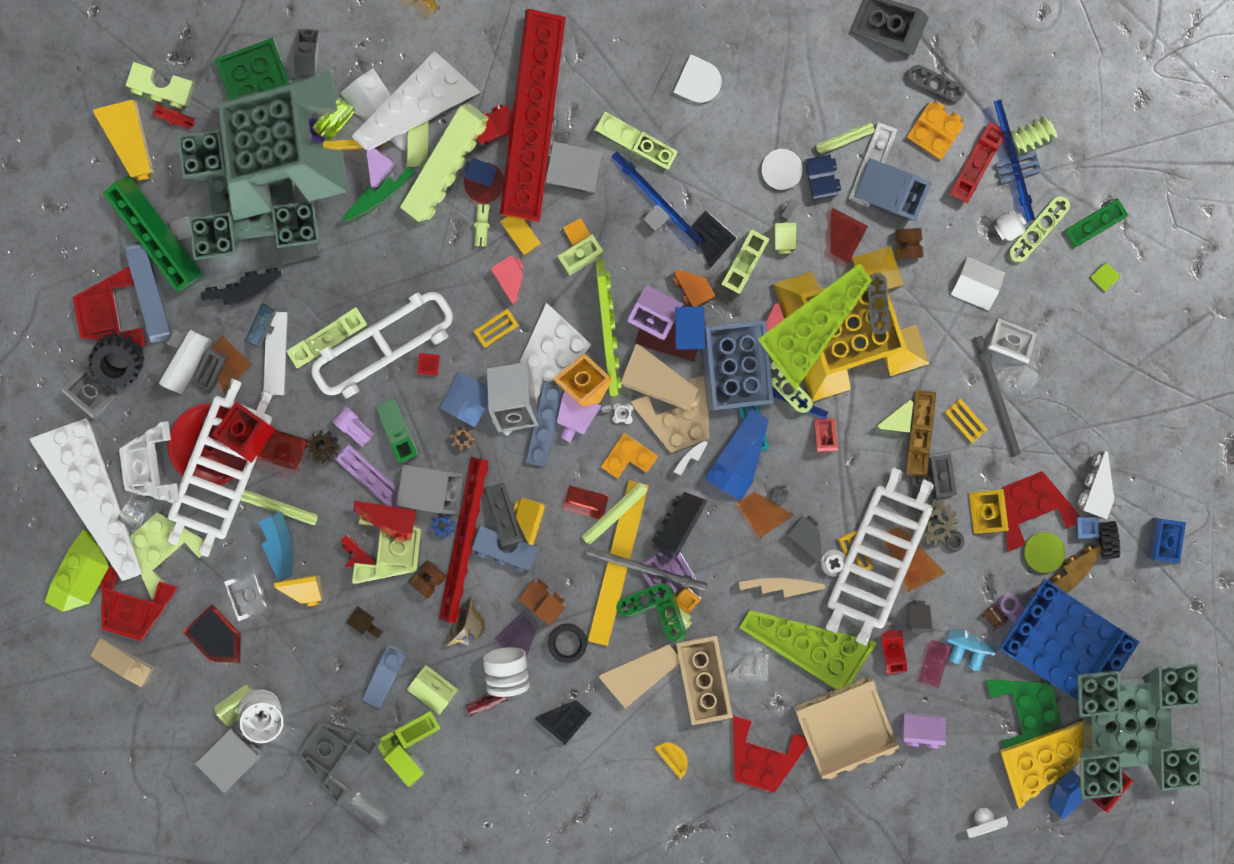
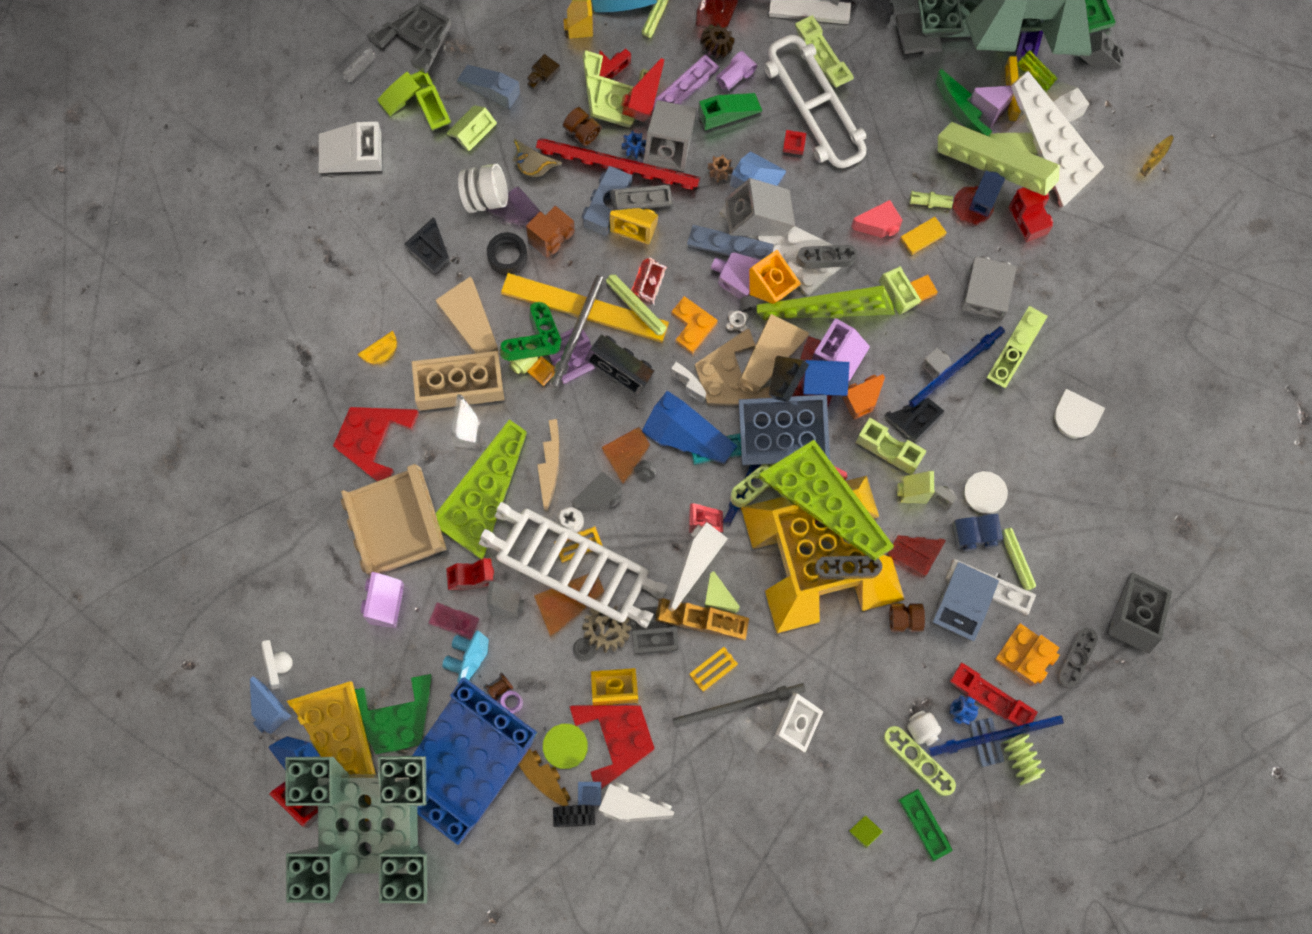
camera: 90 degrees right, 15 degrees down
dark red pin [465,694,509,717] -> none
yellow tile [473,308,519,348] -> none
red plate [499,9,566,222] -> none
white slope [951,256,1005,311] -> none
blue slope [1148,517,1186,563] -> none
none -> medium blue slope [250,676,292,734]
none -> white slope [319,122,382,173]
none -> white wedge [668,522,728,612]
none -> black wing [769,356,809,402]
none -> dark grey beam [796,245,858,269]
none -> blue gear [950,695,979,725]

